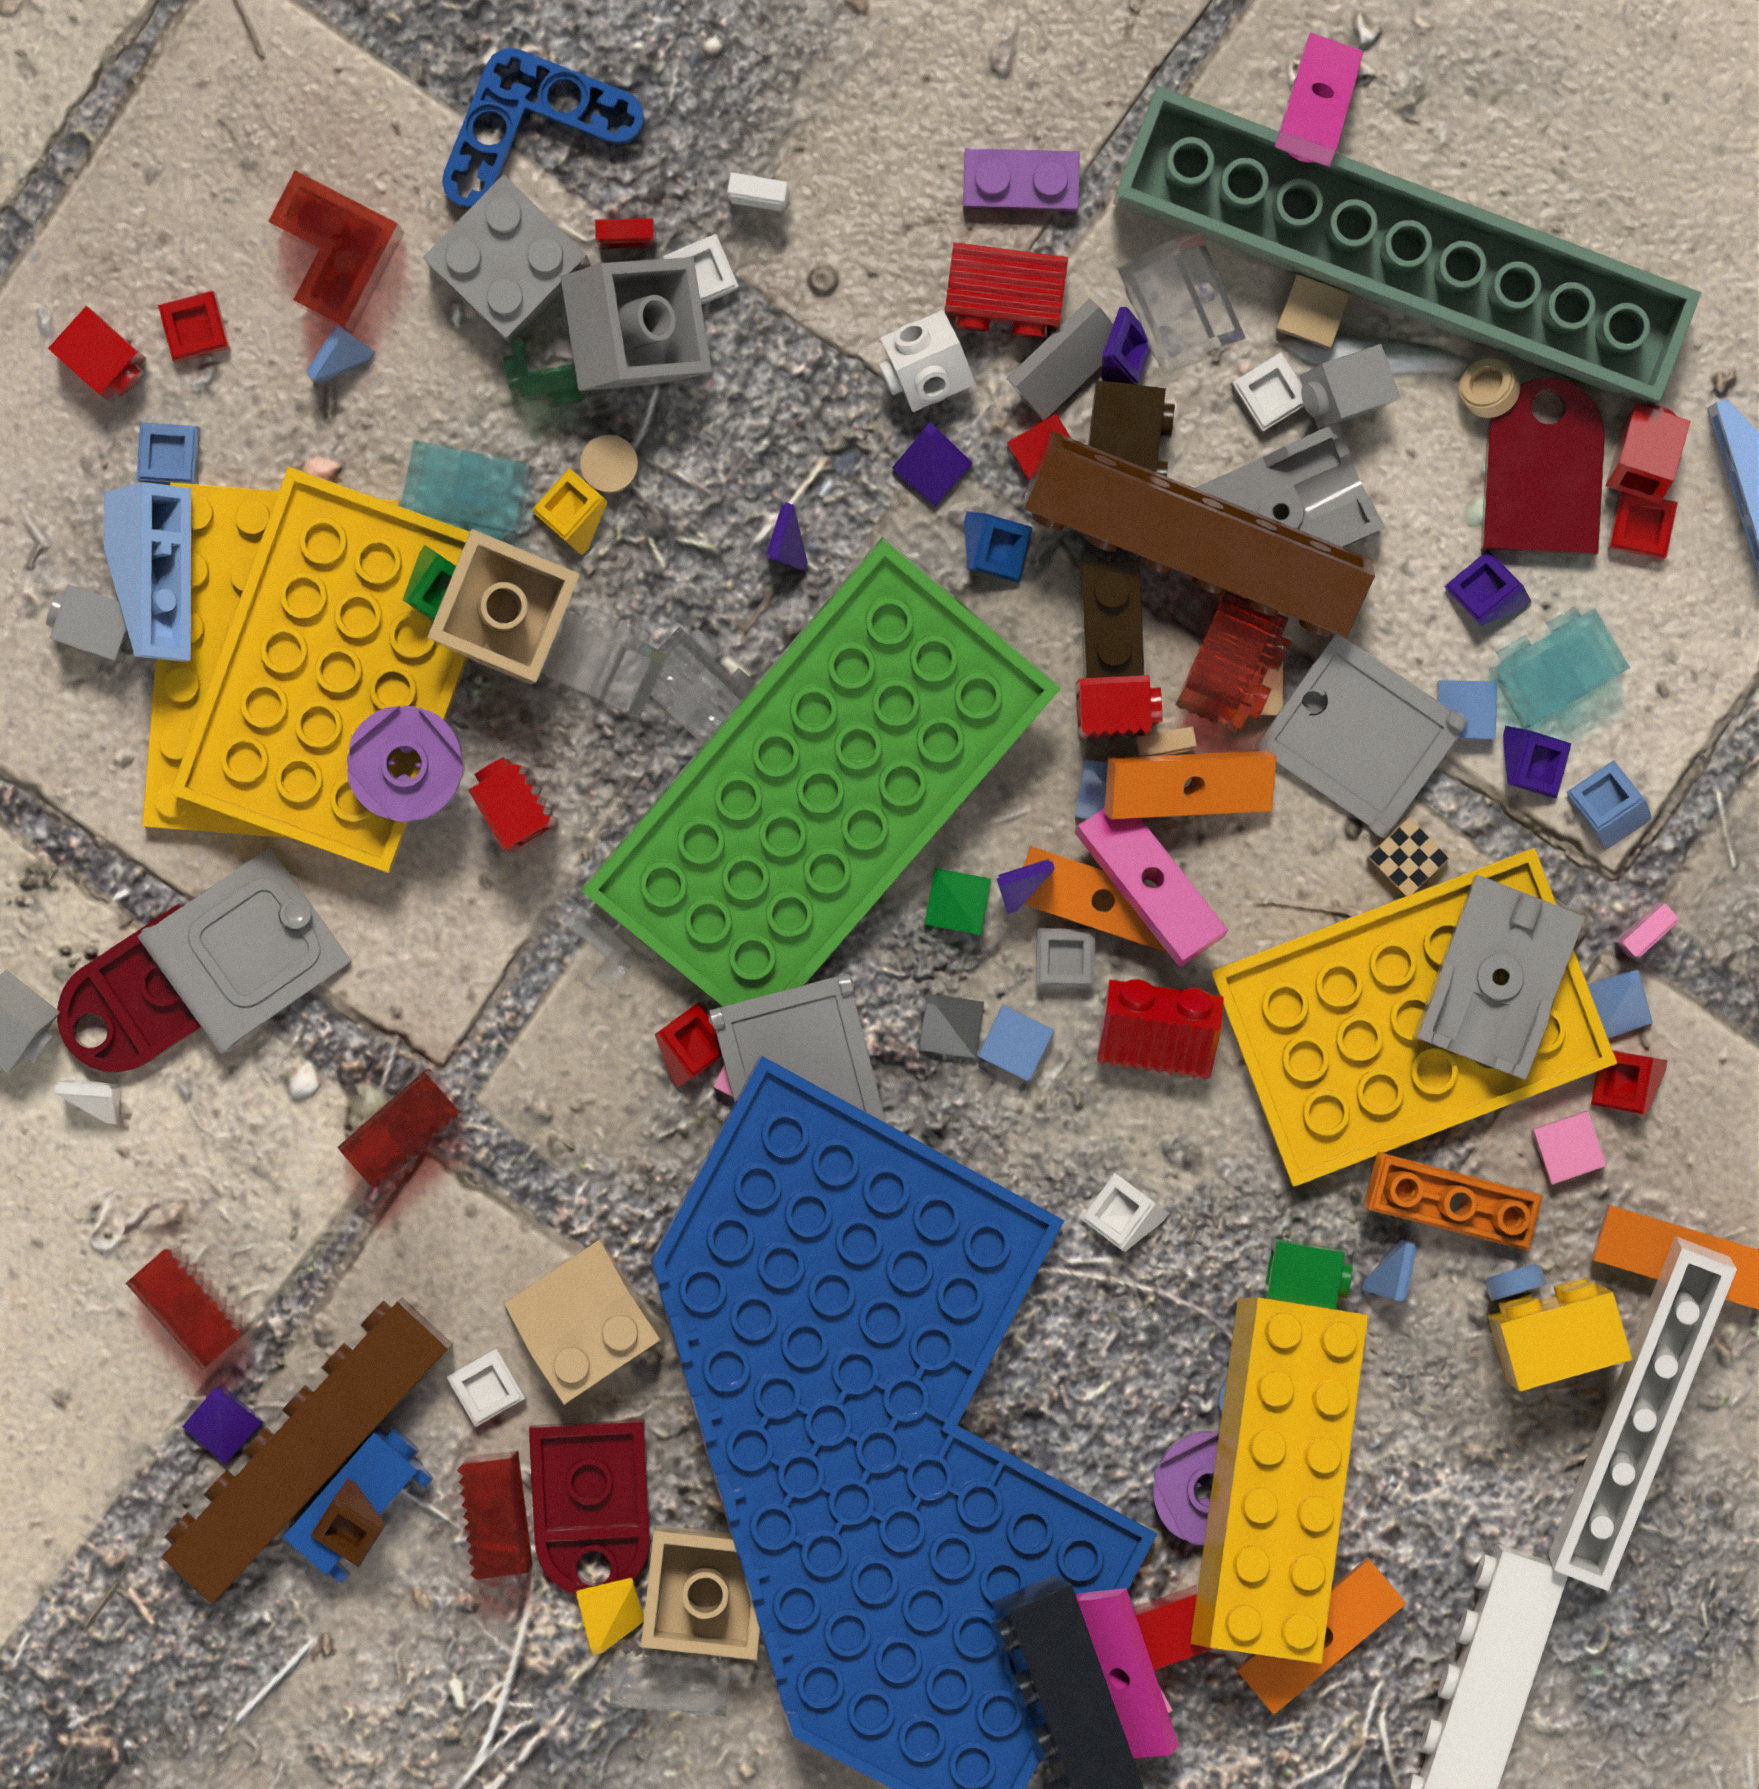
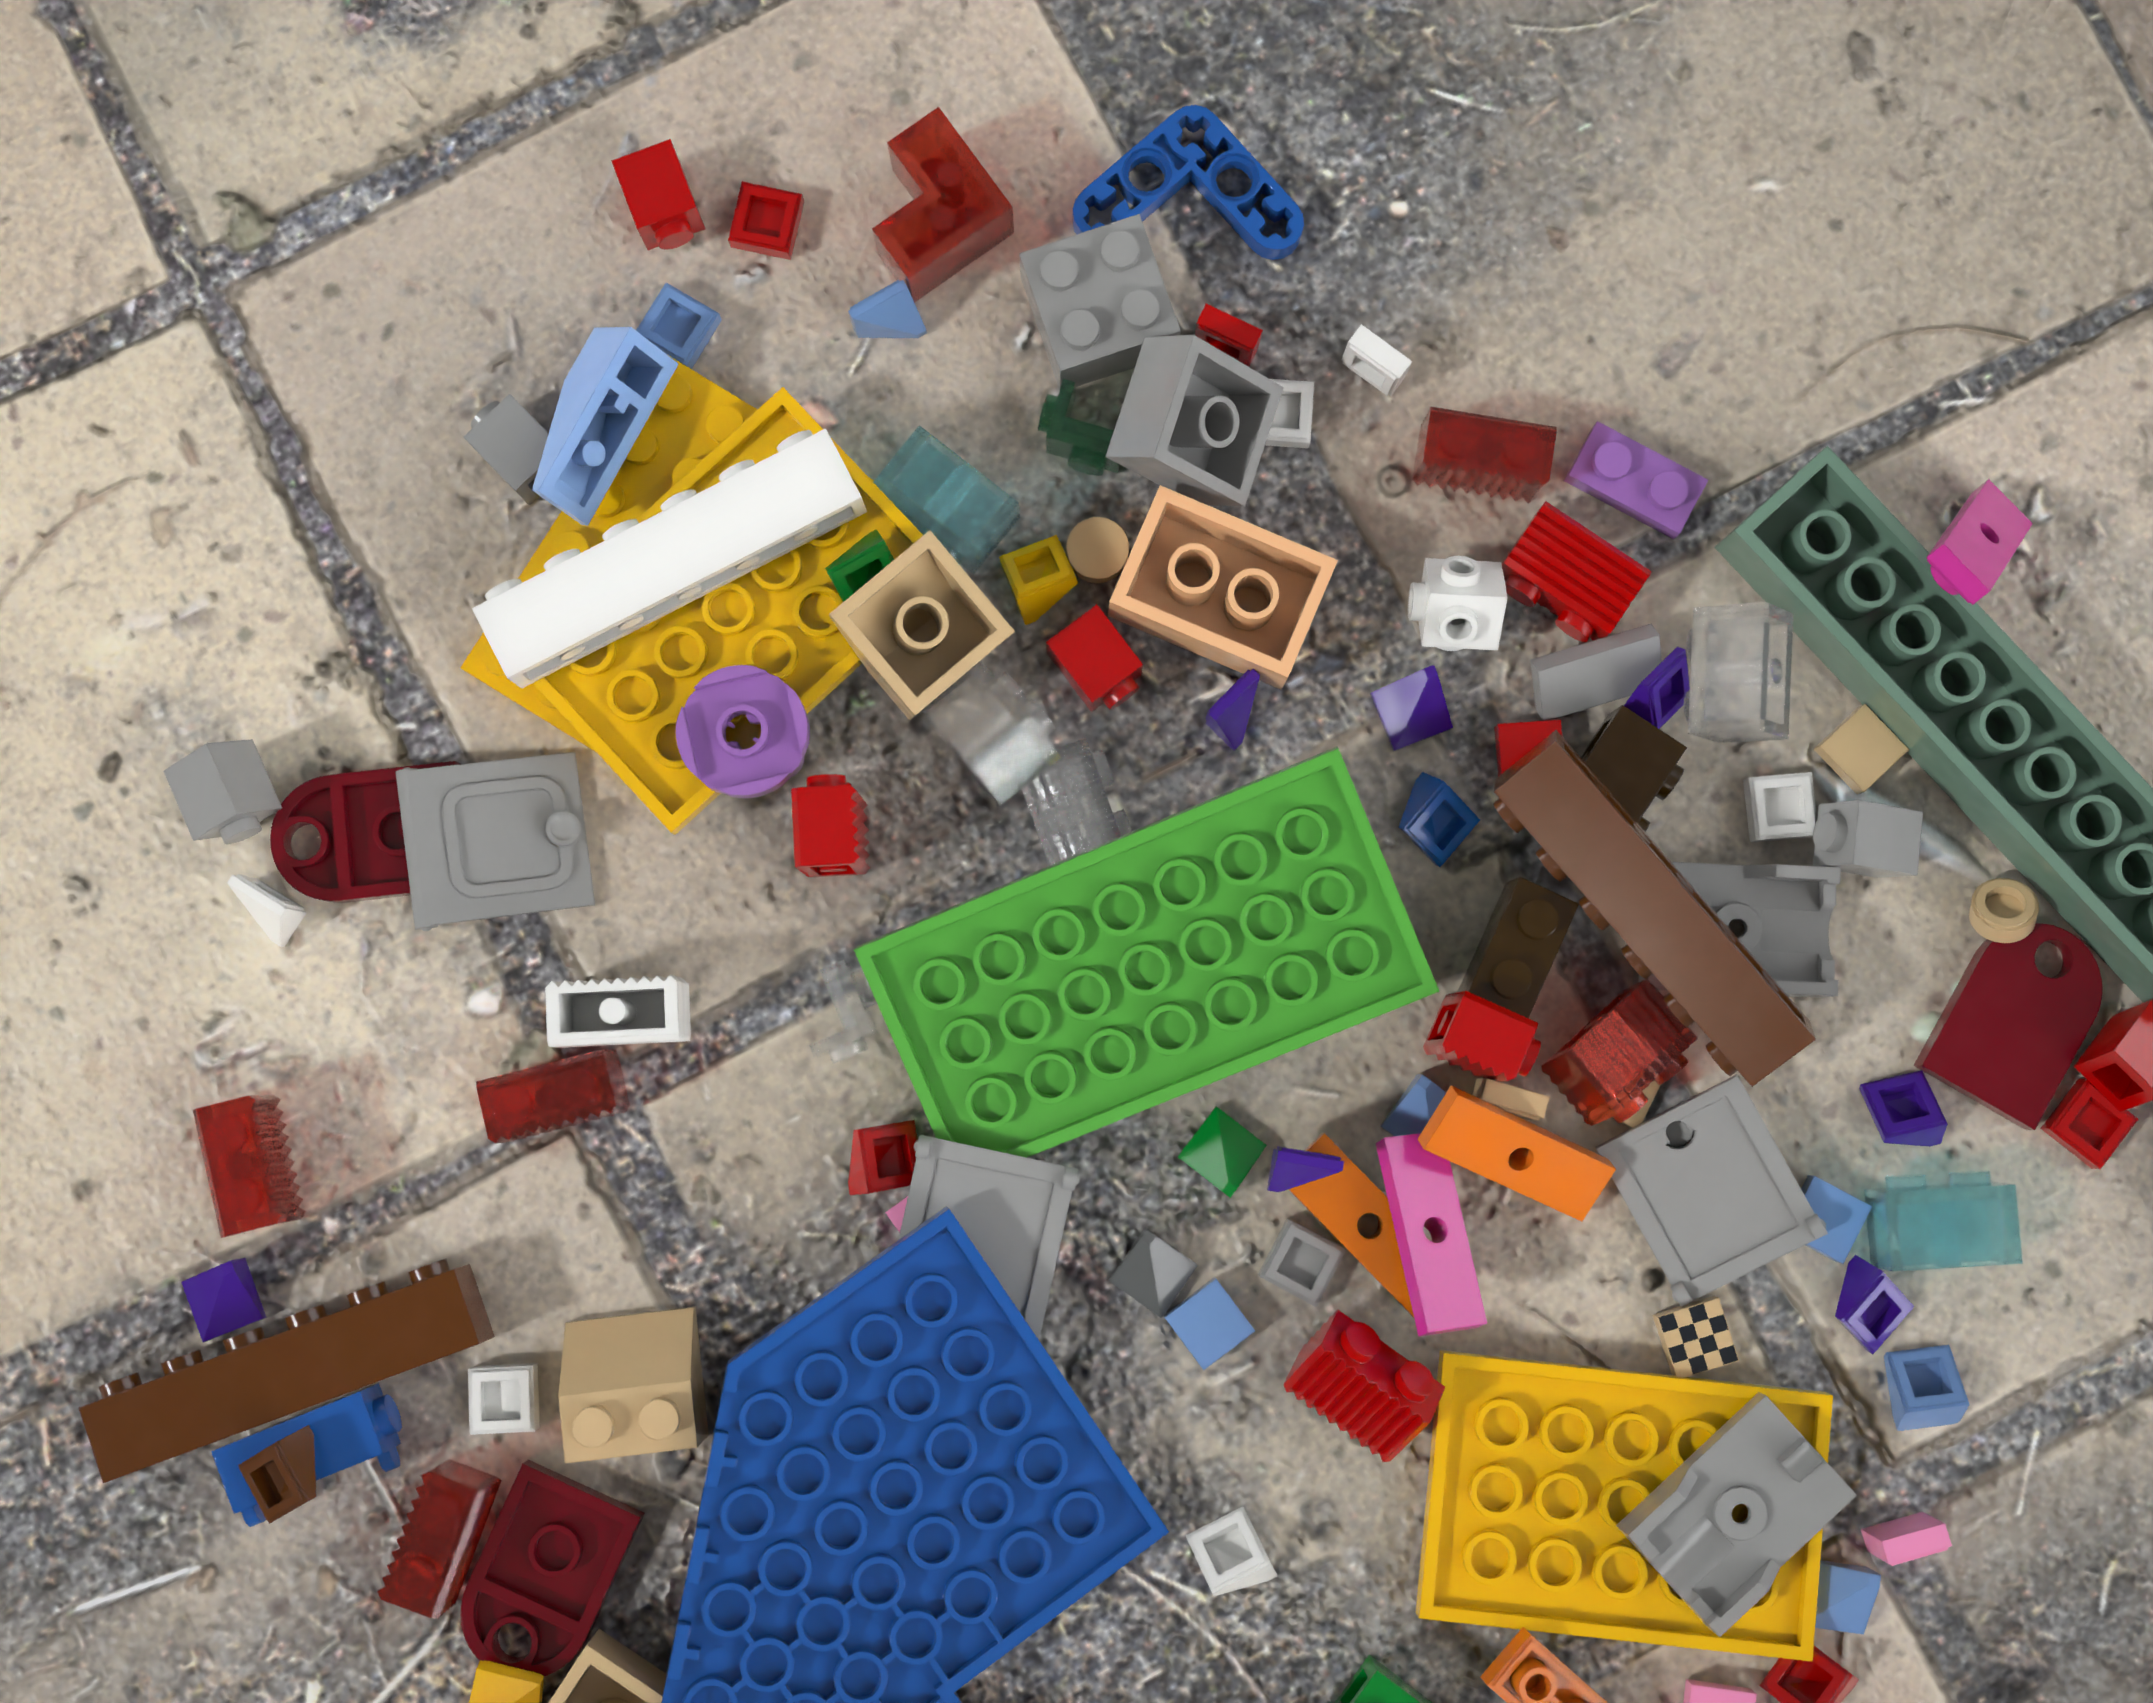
camera: 25 degrees right, 5 degrees down
none -> white brick [472,428,867,688]
none -> white brick [545,975,691,1048]
none -> red brick [1046,604,1143,712]
none -> light nougat brick [1108,485,1338,690]
none -> clear red brick [1412,407,1557,504]

